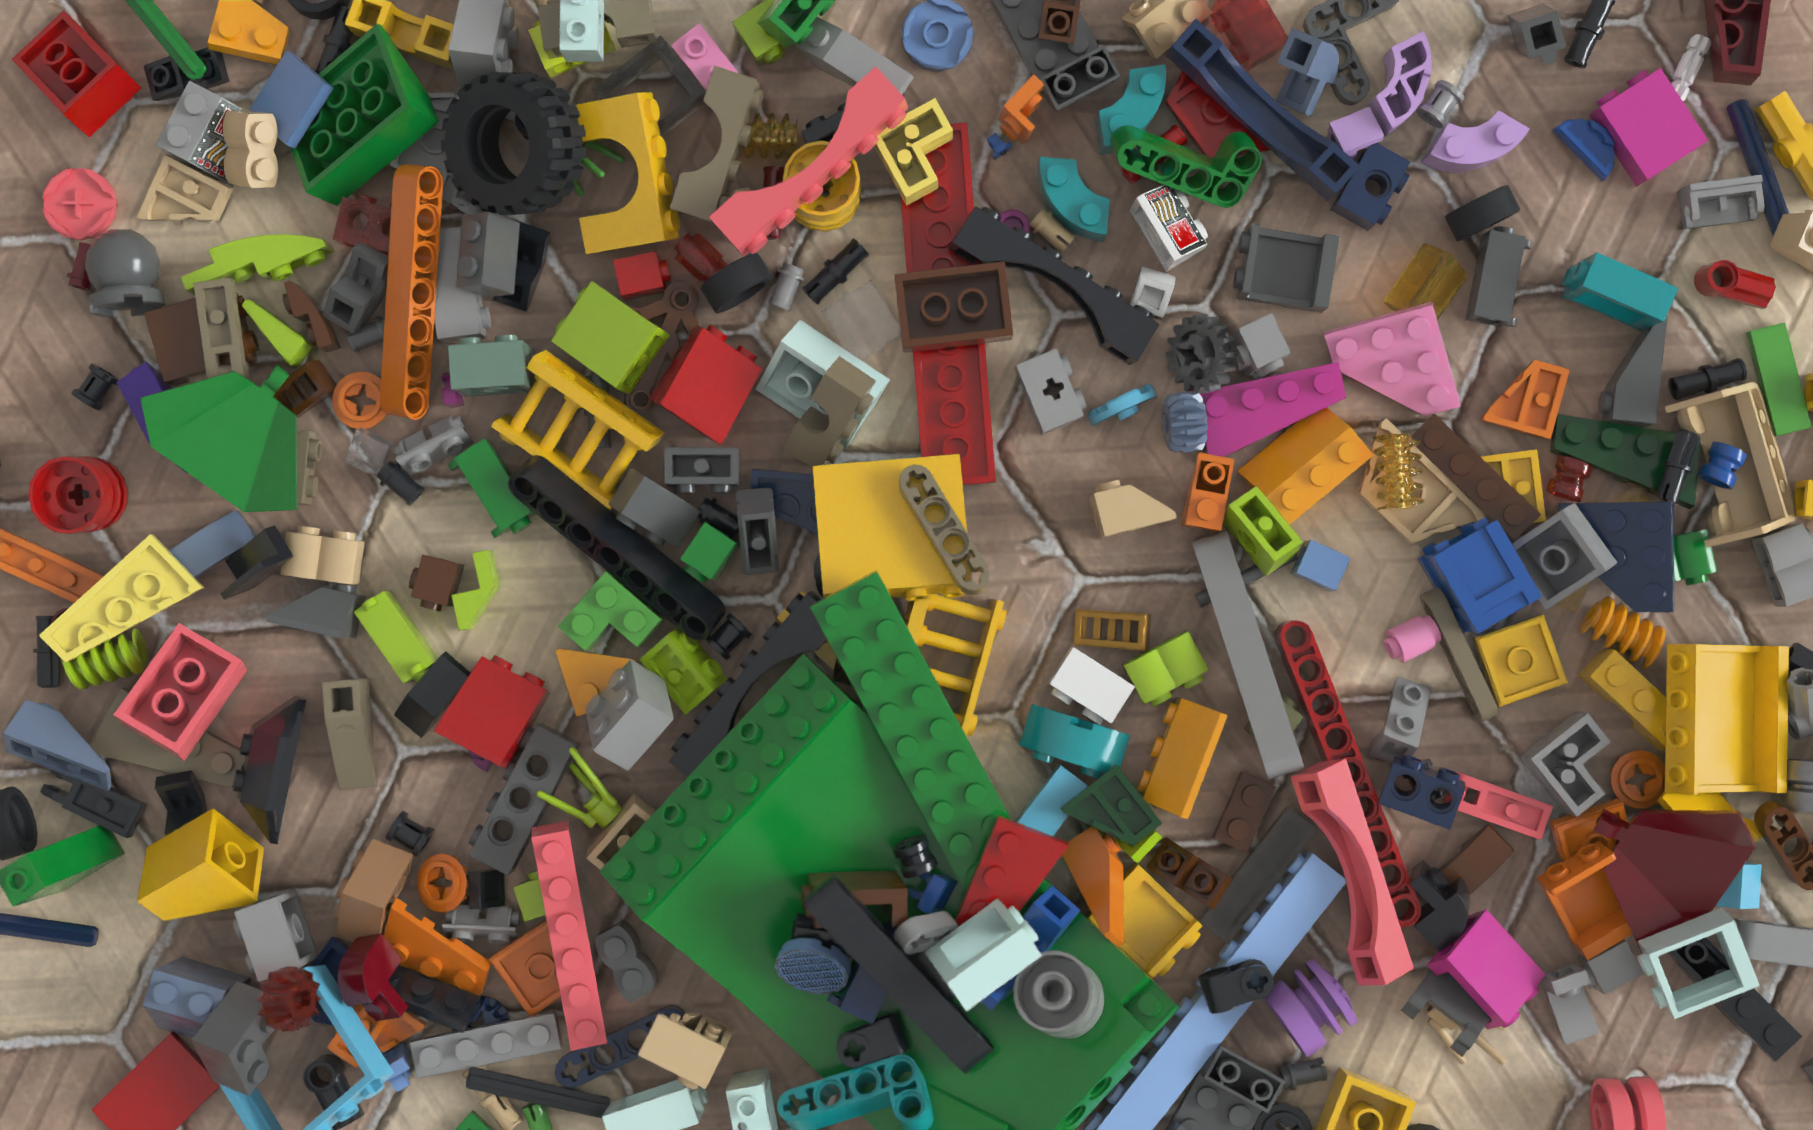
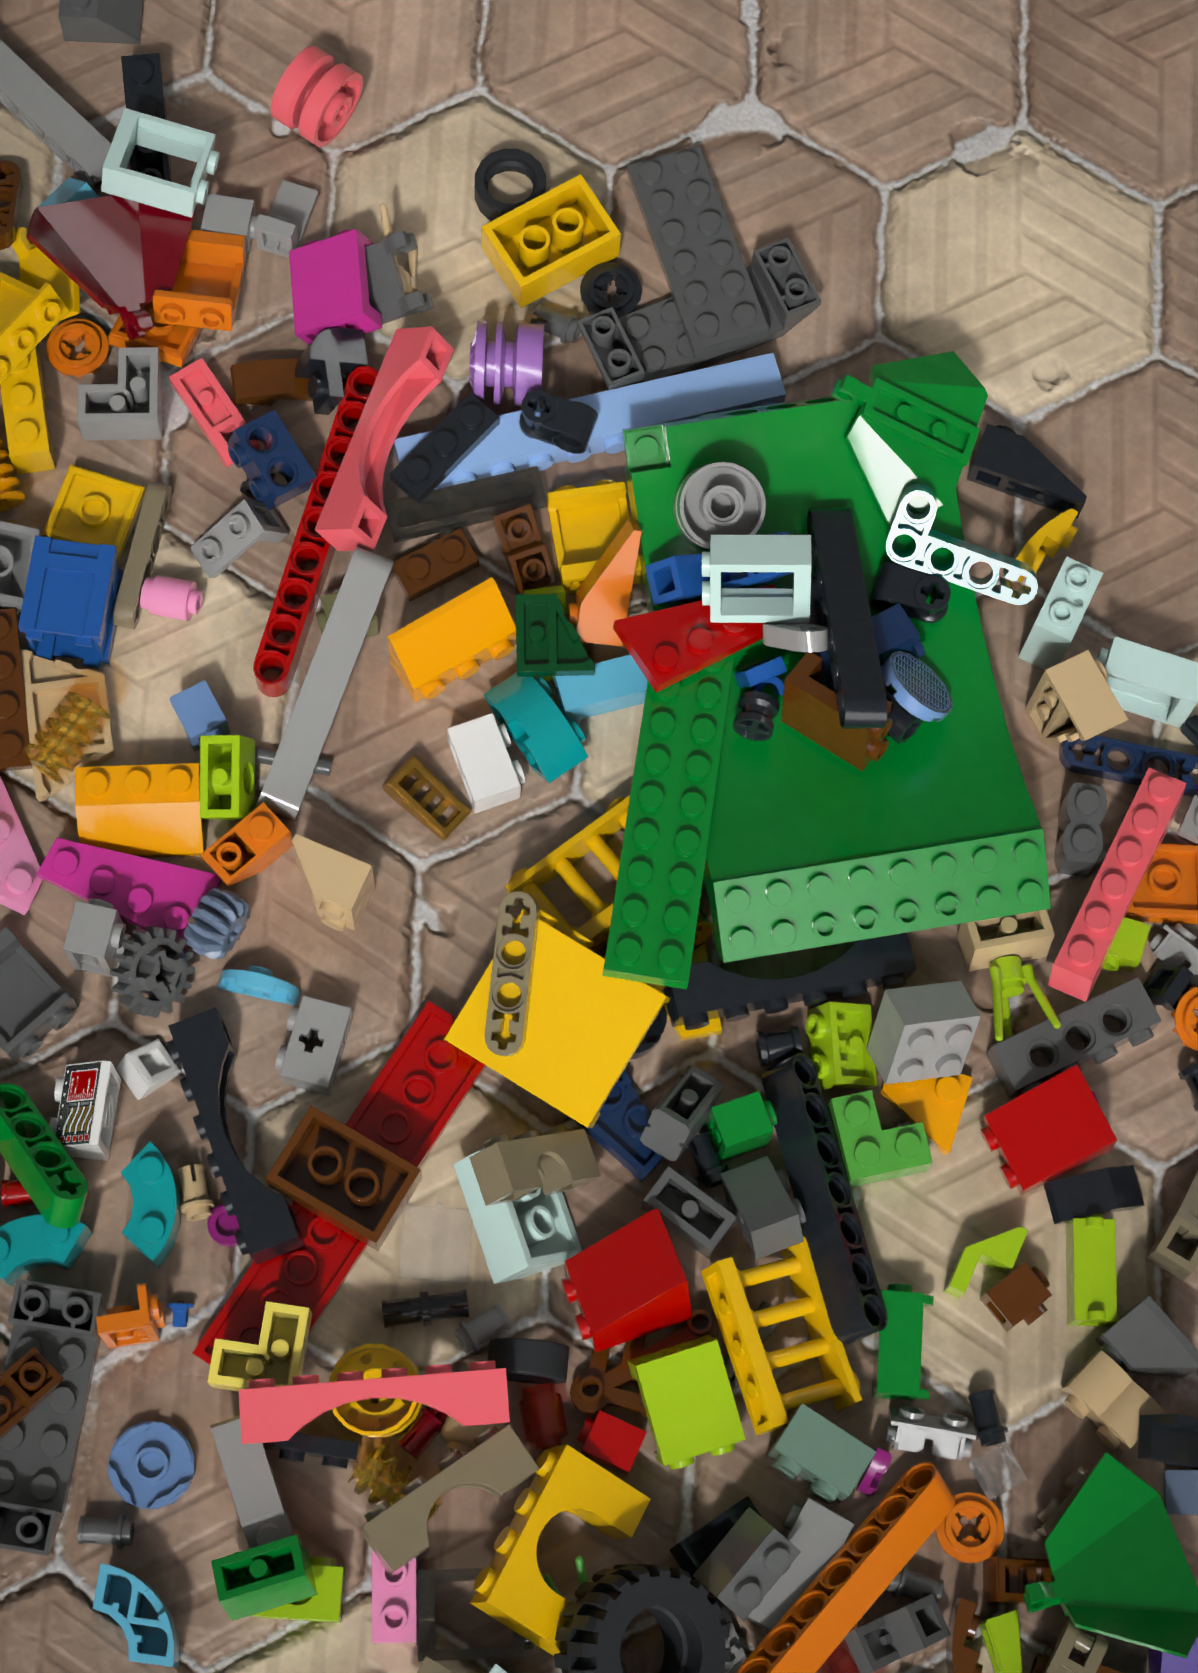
camera: 150 degrees left, 15 degrees down
lime brick [1122,630,1209,706] -> none
none -> black plate [389,393,500,504]

